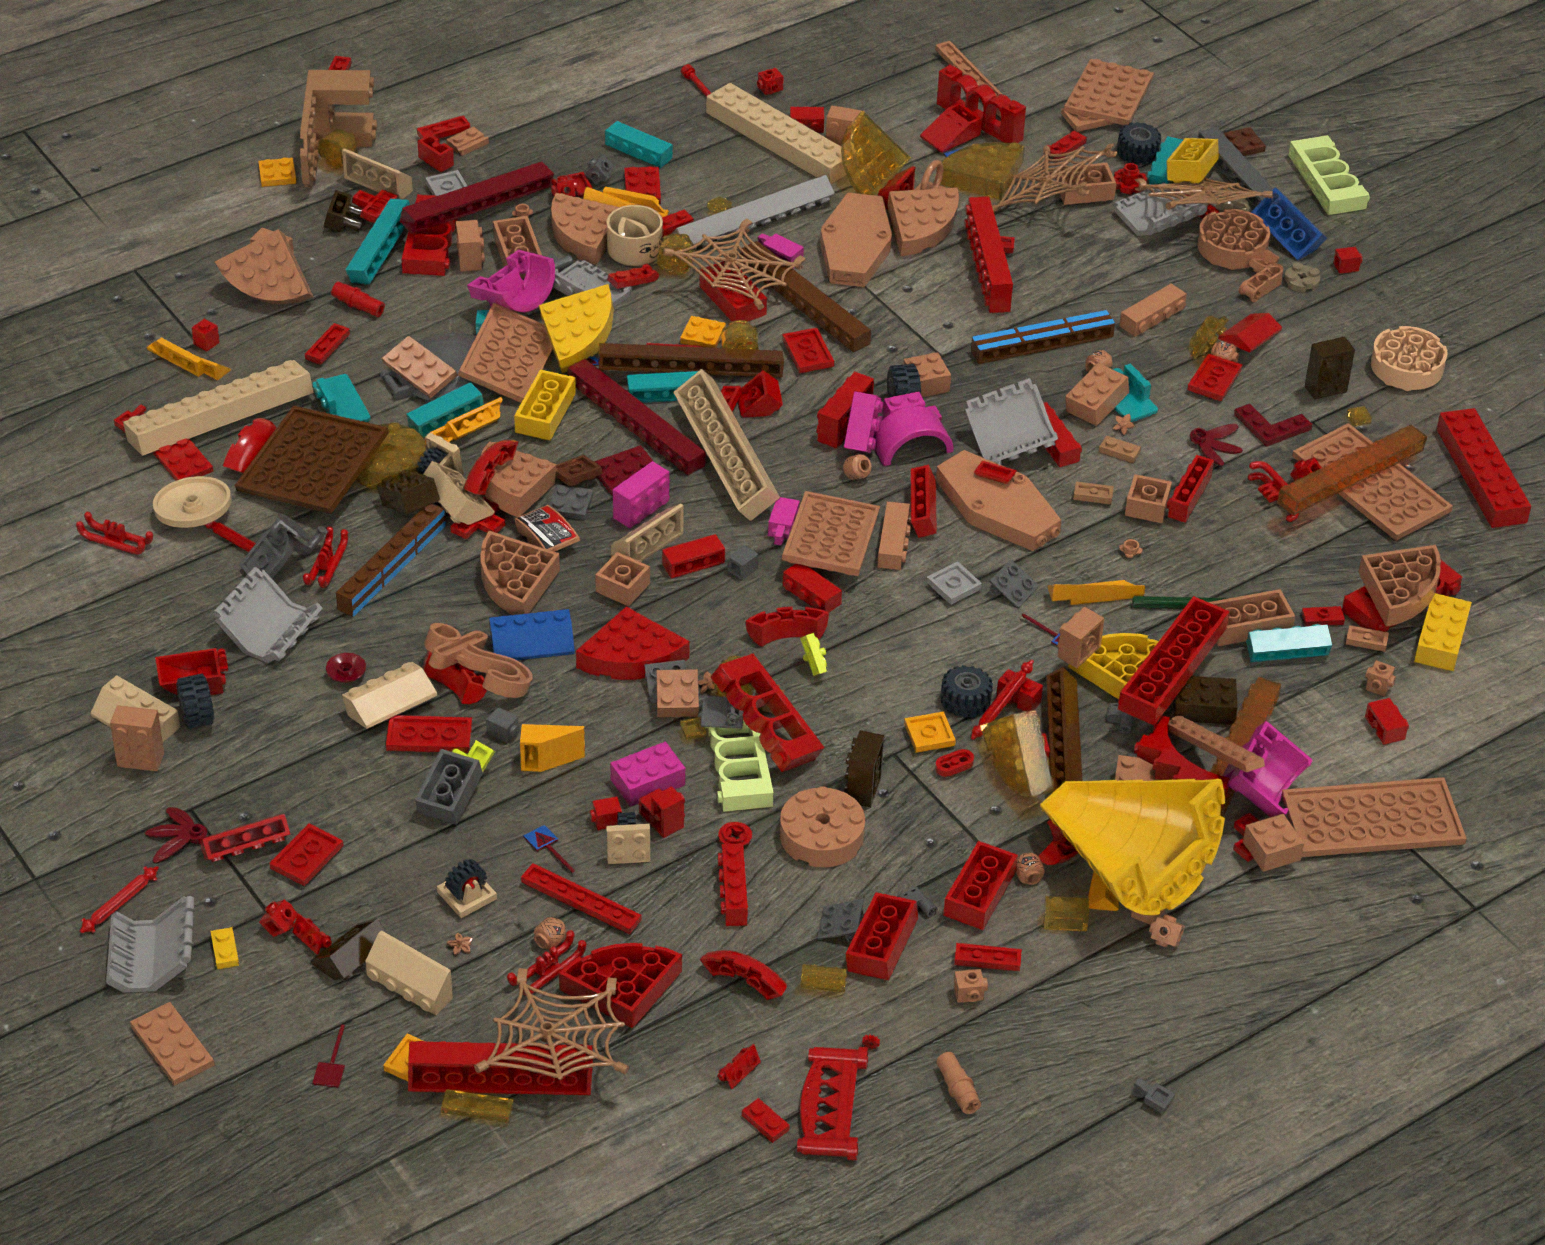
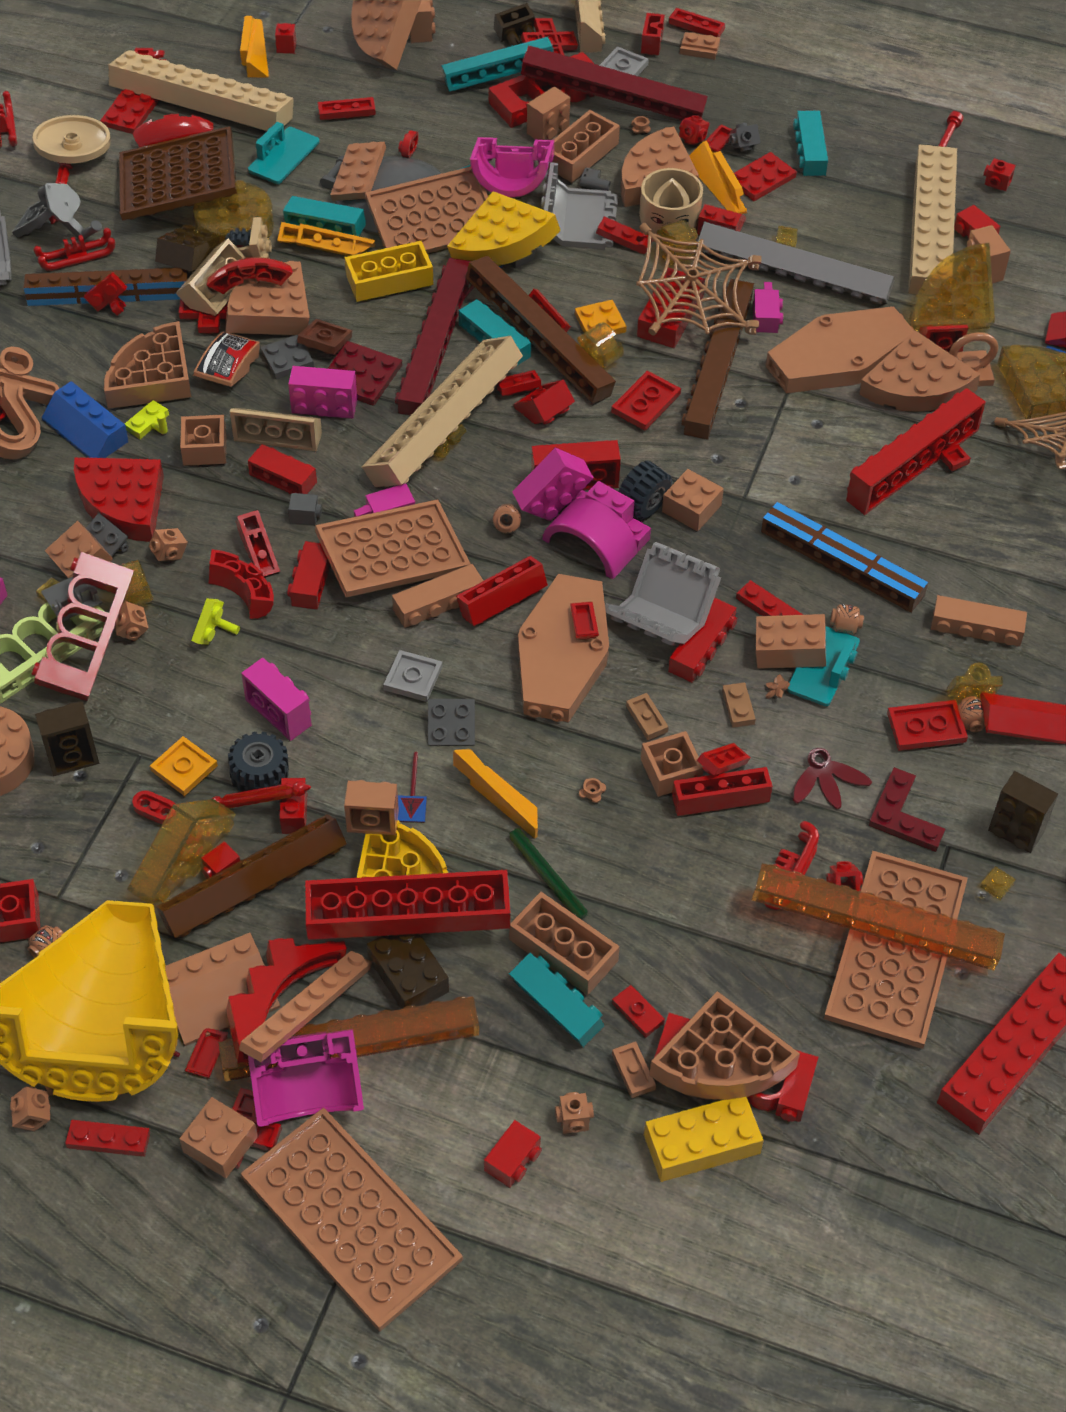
camera: 55 degrees right, 10 degrees up
red piece [331,281,385,317] -> none
none -> red plate [65,1119,151,1157]
none -> red plate [84,272,127,316]
none -> neon yellow plate [125,400,169,439]
none -> nougat brick [149,528,188,561]
none -> red slope [235,510,280,577]
none -> dark pink brick [241,658,312,741]
none -> red plate [398,130,419,158]
none -> red plate [697,743,751,776]
none -> red plate [736,580,803,616]

